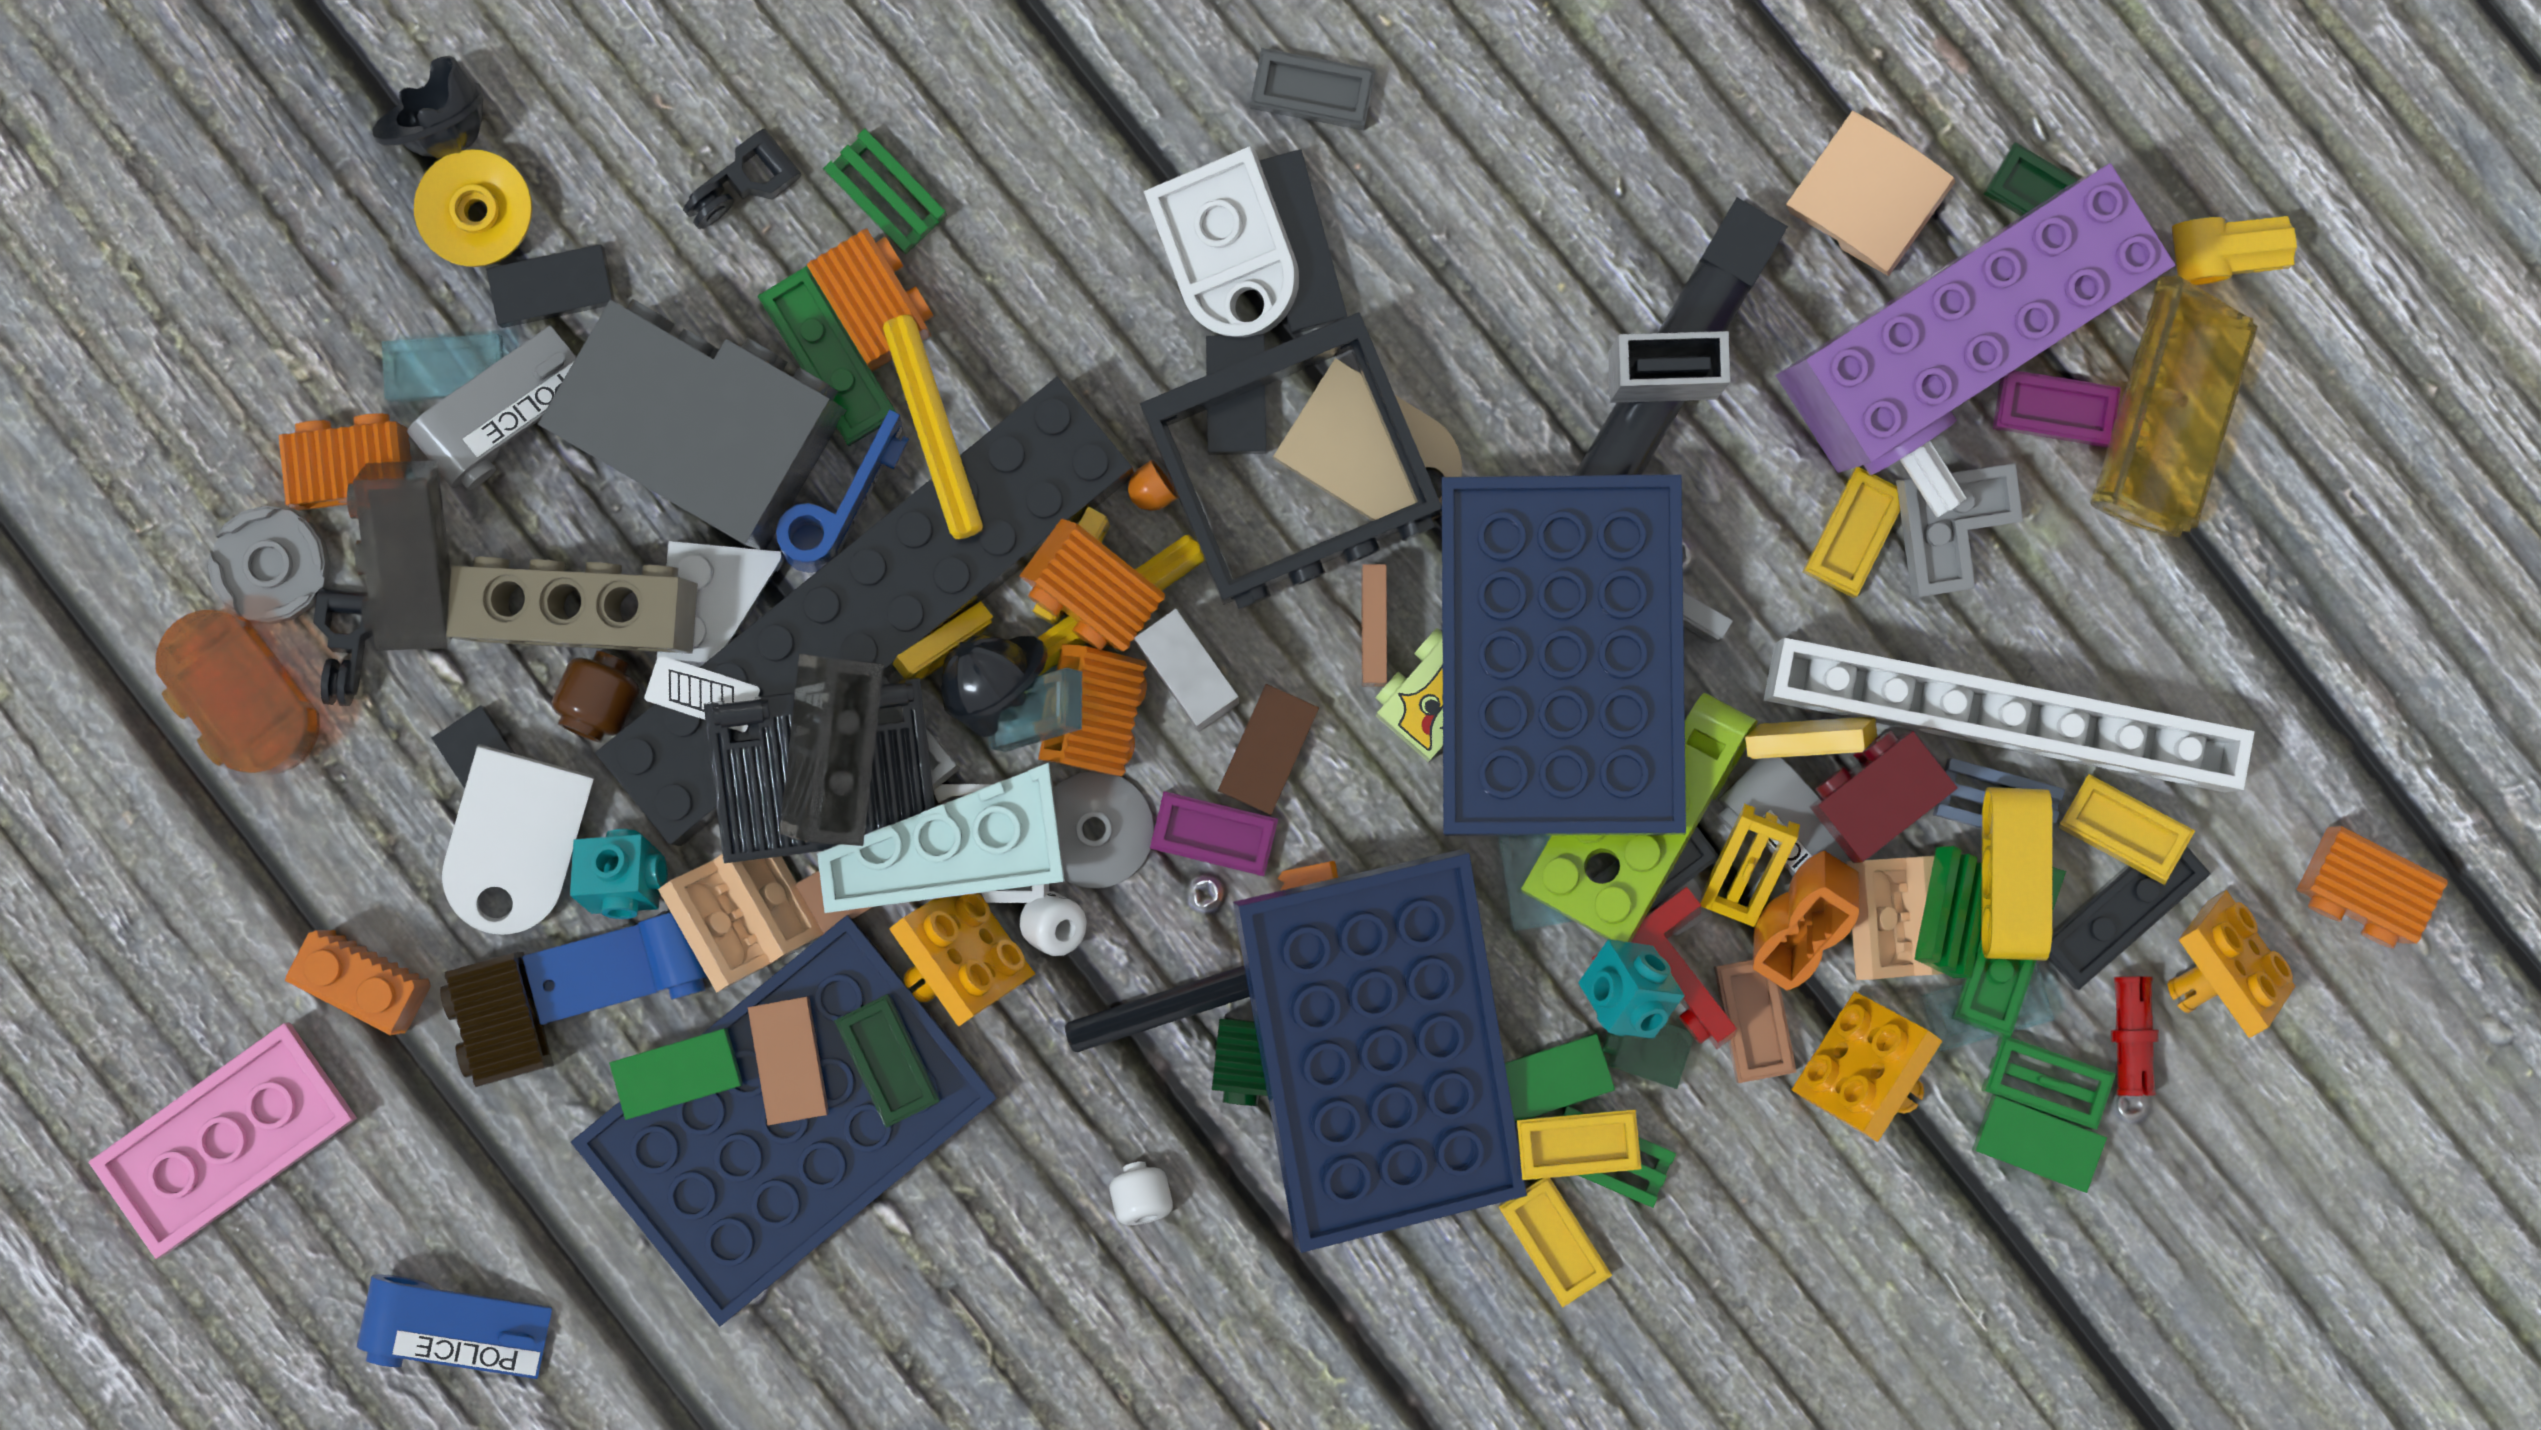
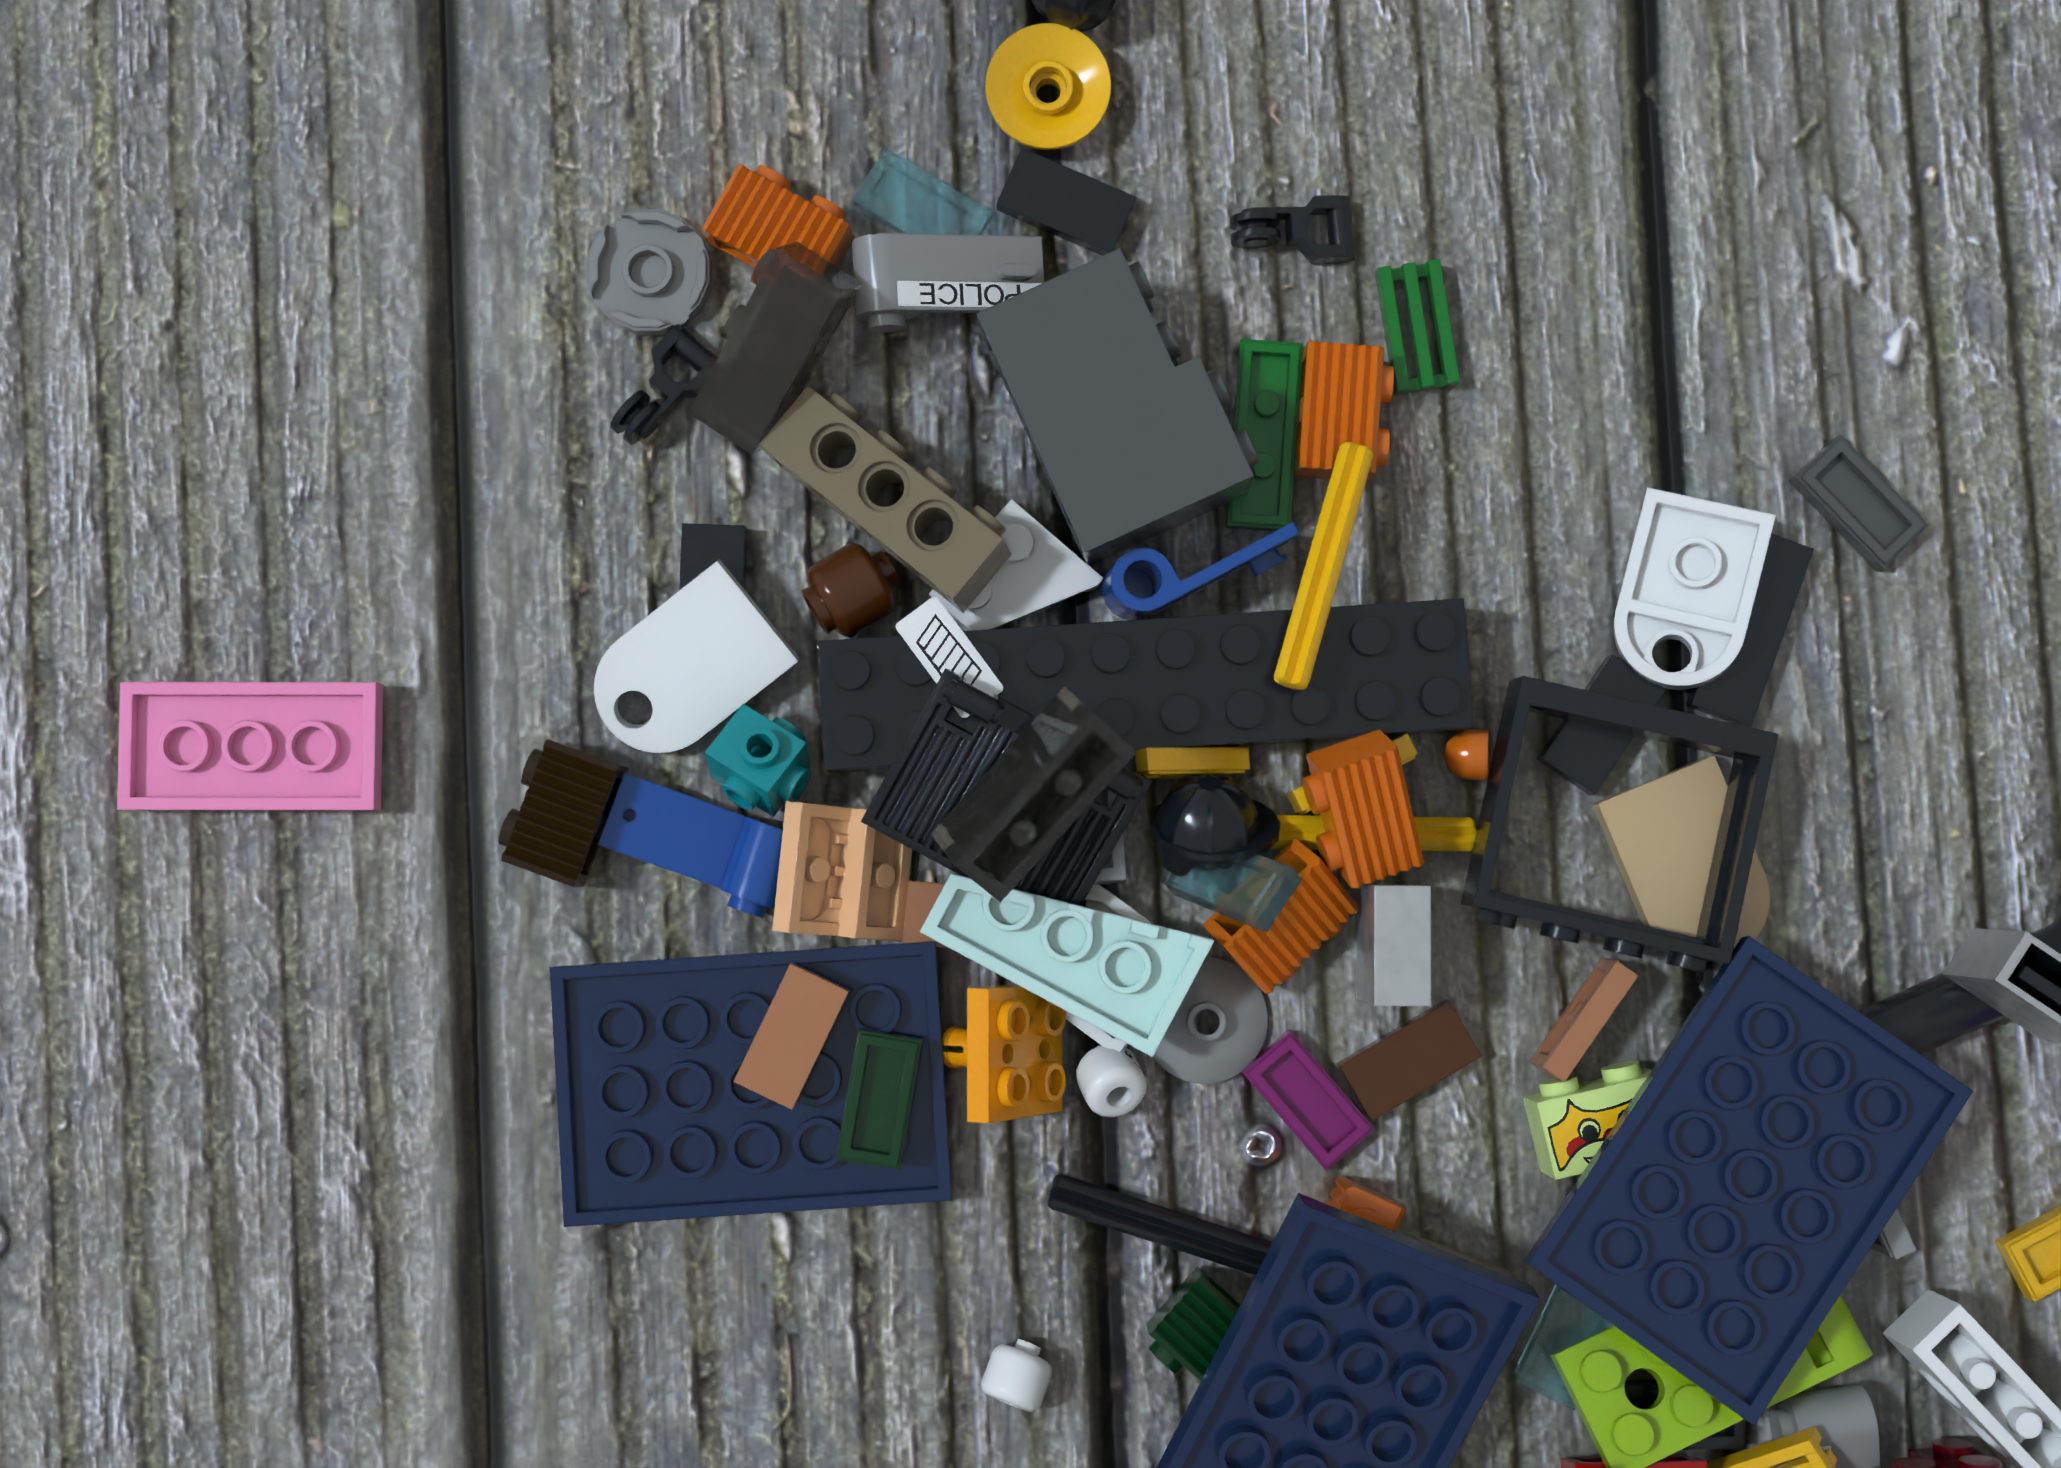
camera: 35 degrees right, 0 degrees up
clear orange brick [155,610,320,775] -> none
orange brick [285,930,431,1036] -> none
blue door [356,1274,552,1379] -> none
green tile [609,1028,743,1120] -> none
yellow tile [1745,717,1878,759] -> none

